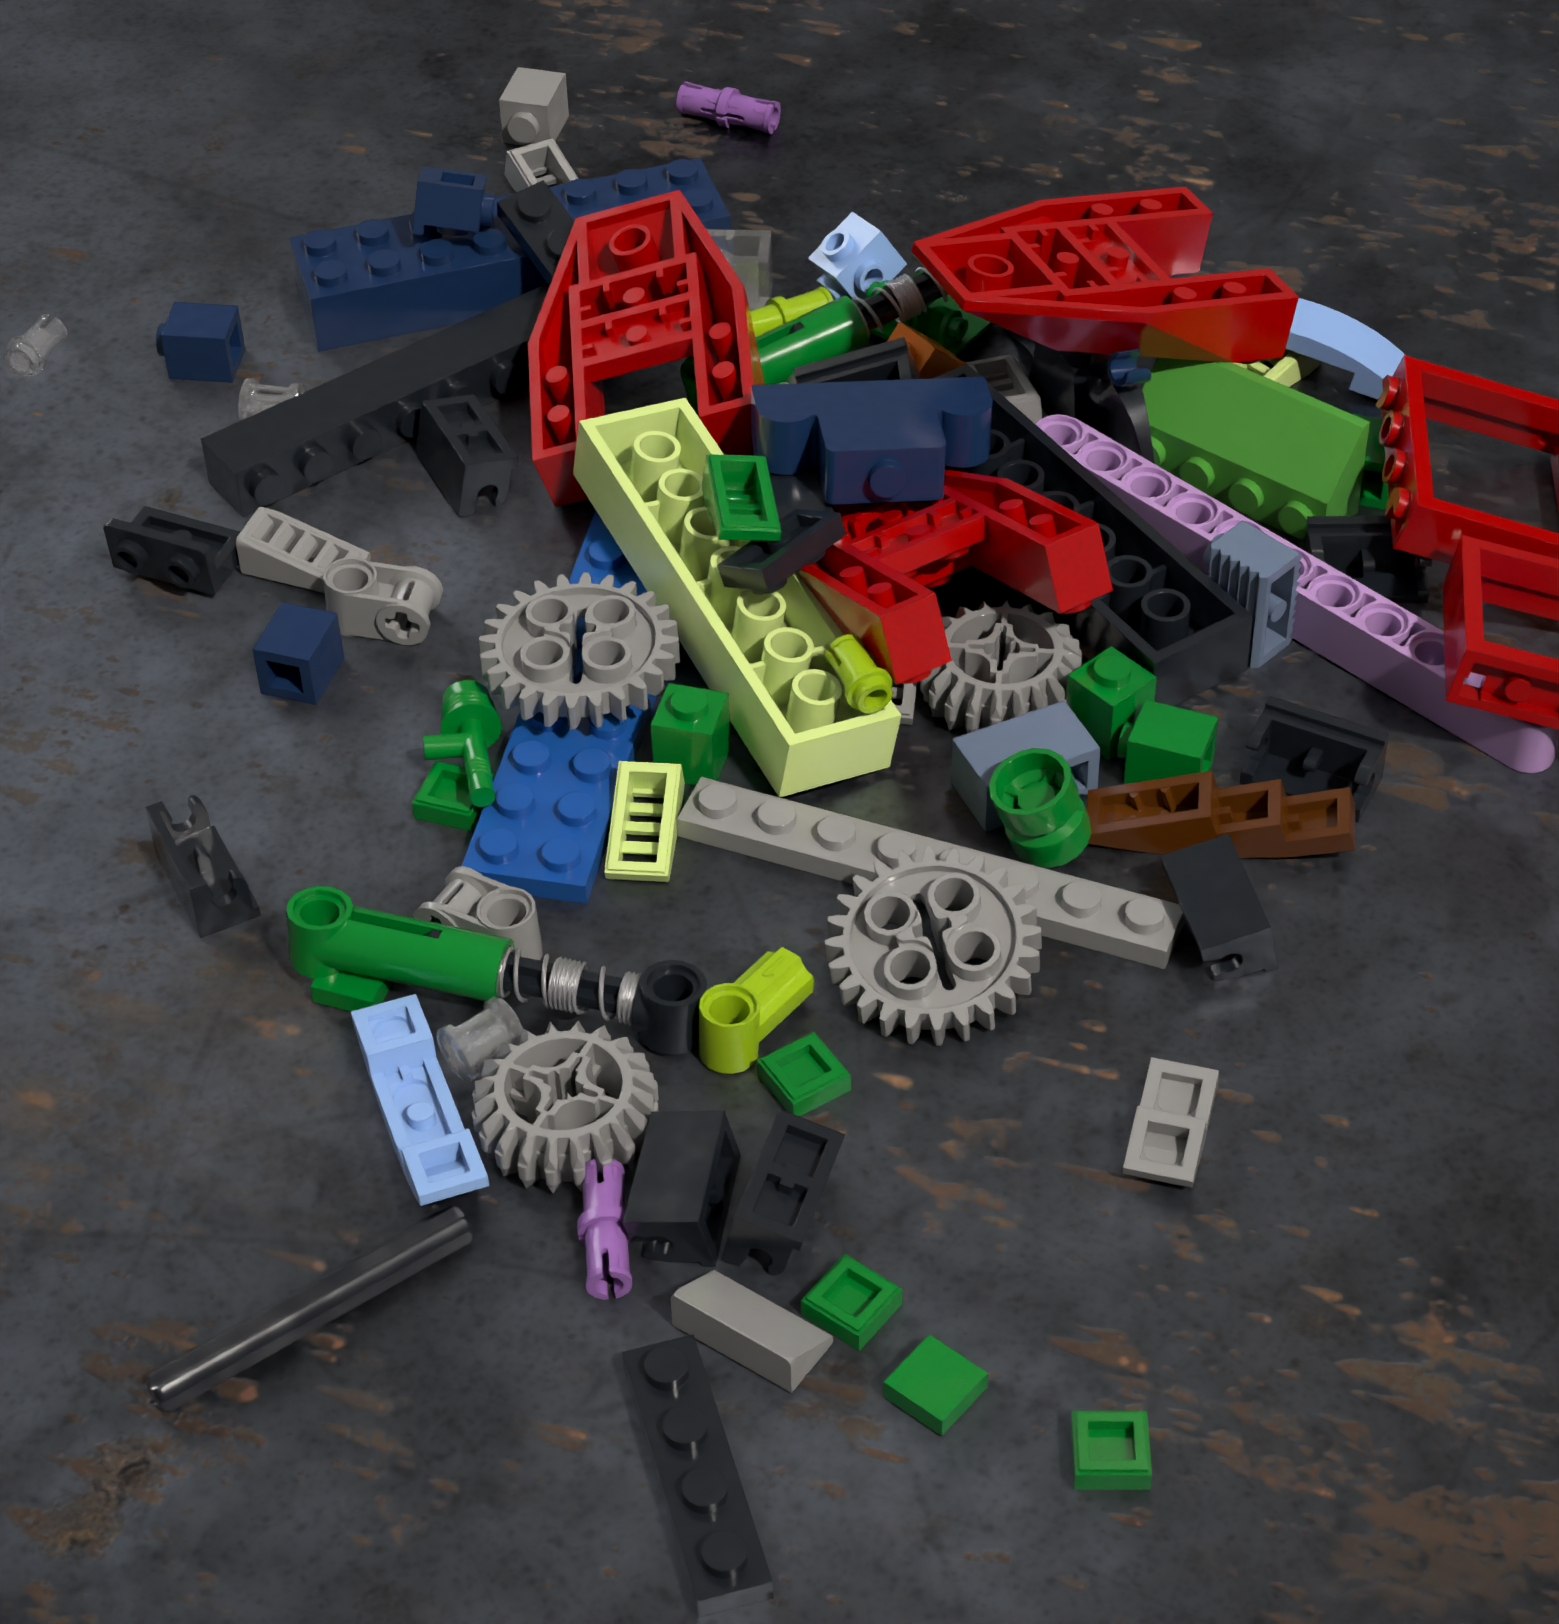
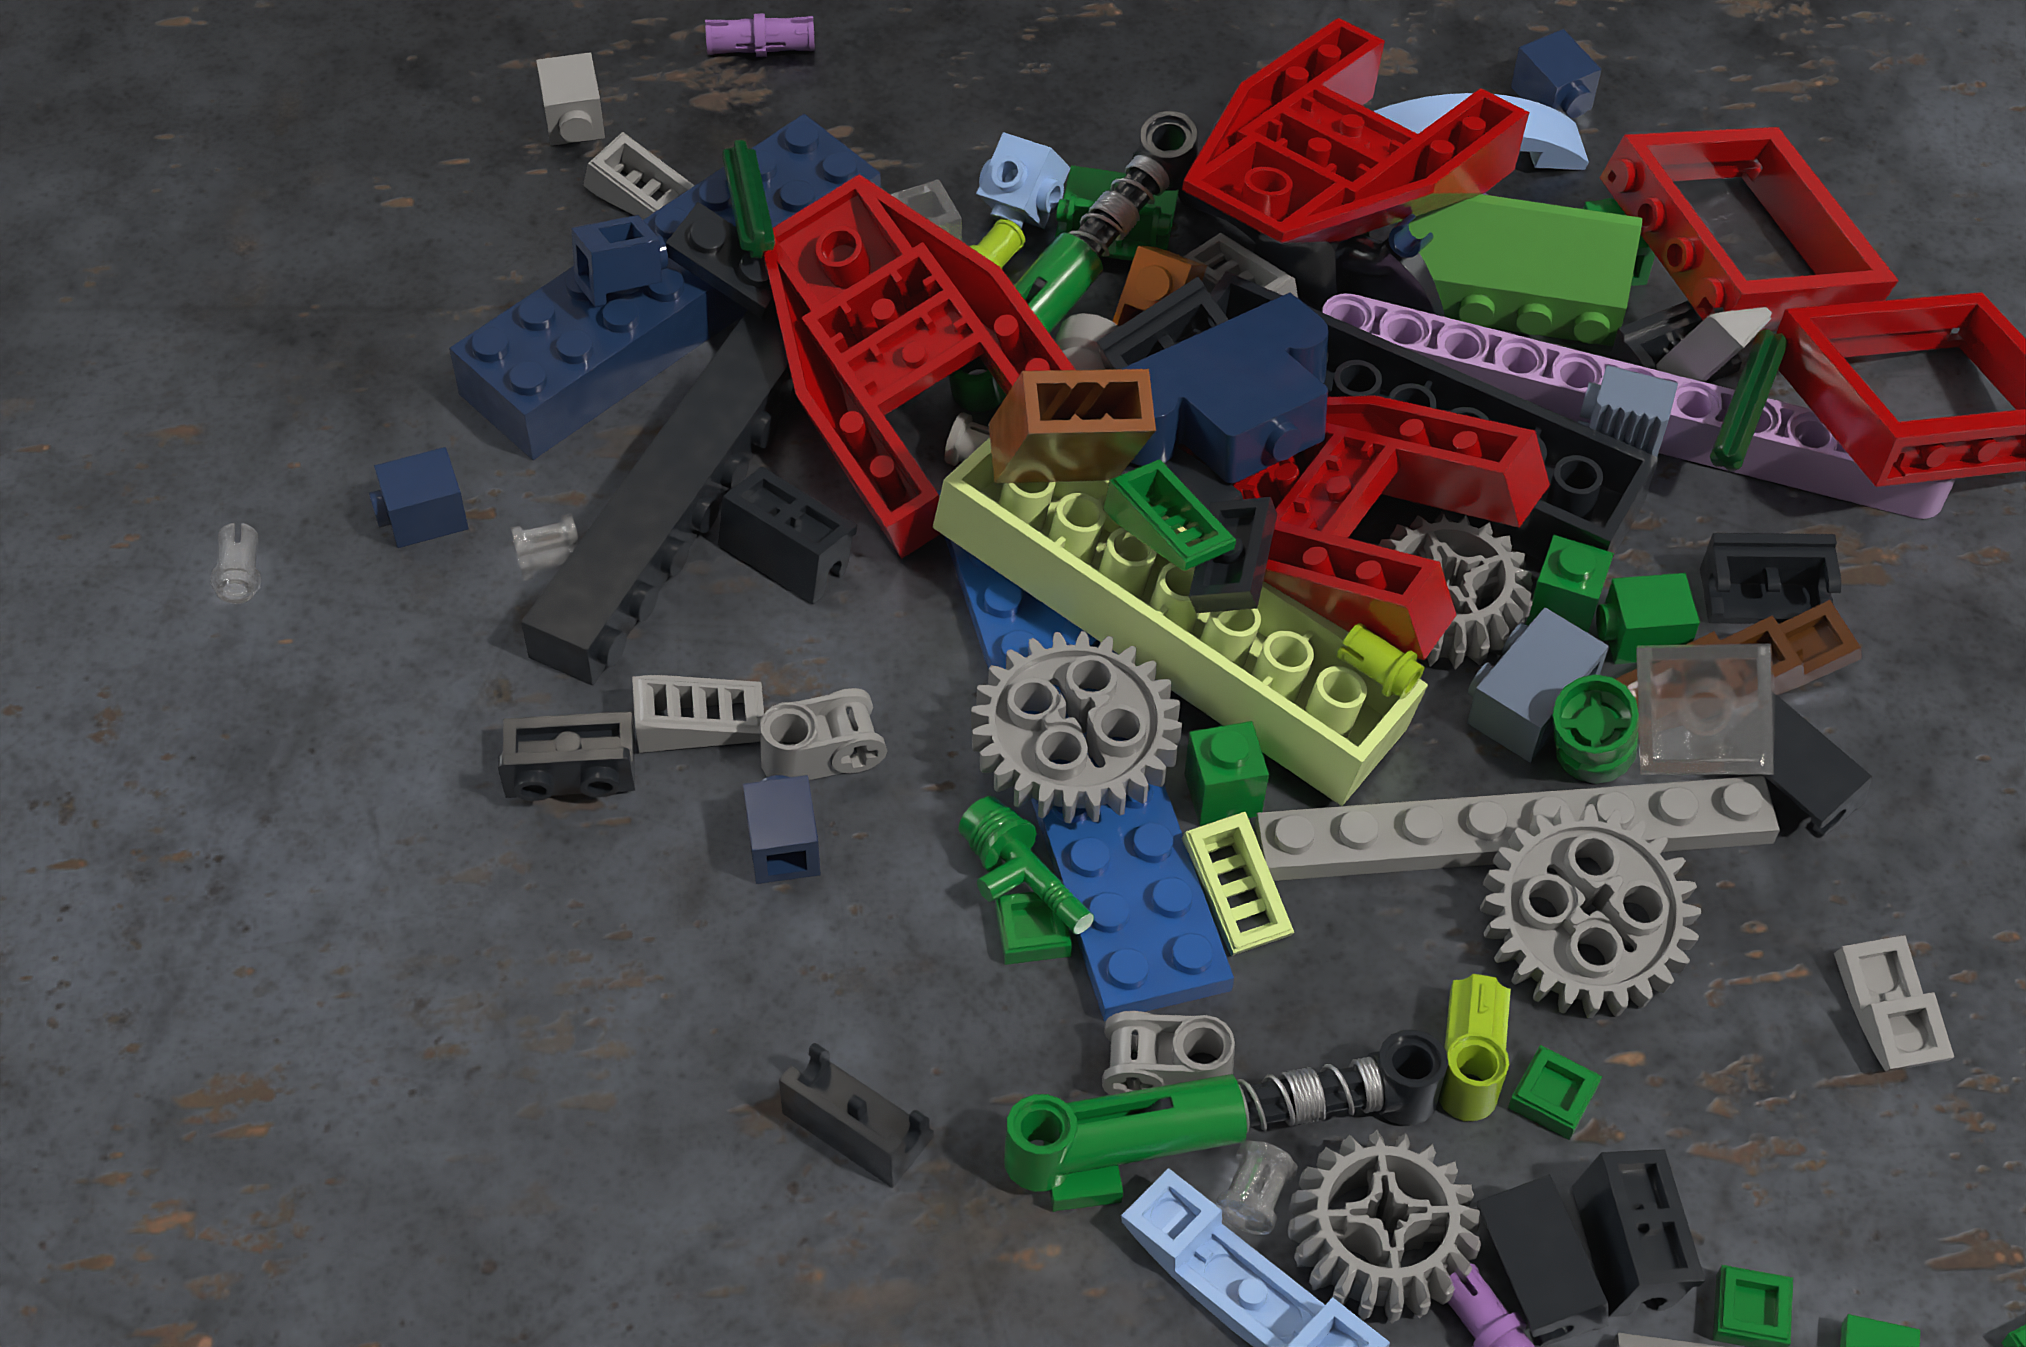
camera: 30 degrees left, 10 degrees up
none -> dark green axle [722,140,776,259]
none -> dark orange brick [989,369,1156,483]
none -> dark blue brick [1511,29,1602,118]
none -> clear slope [1637,644,1775,775]
none -> light grey slope [1655,307,1772,382]
none -> dark green axle [1710,329,1788,472]

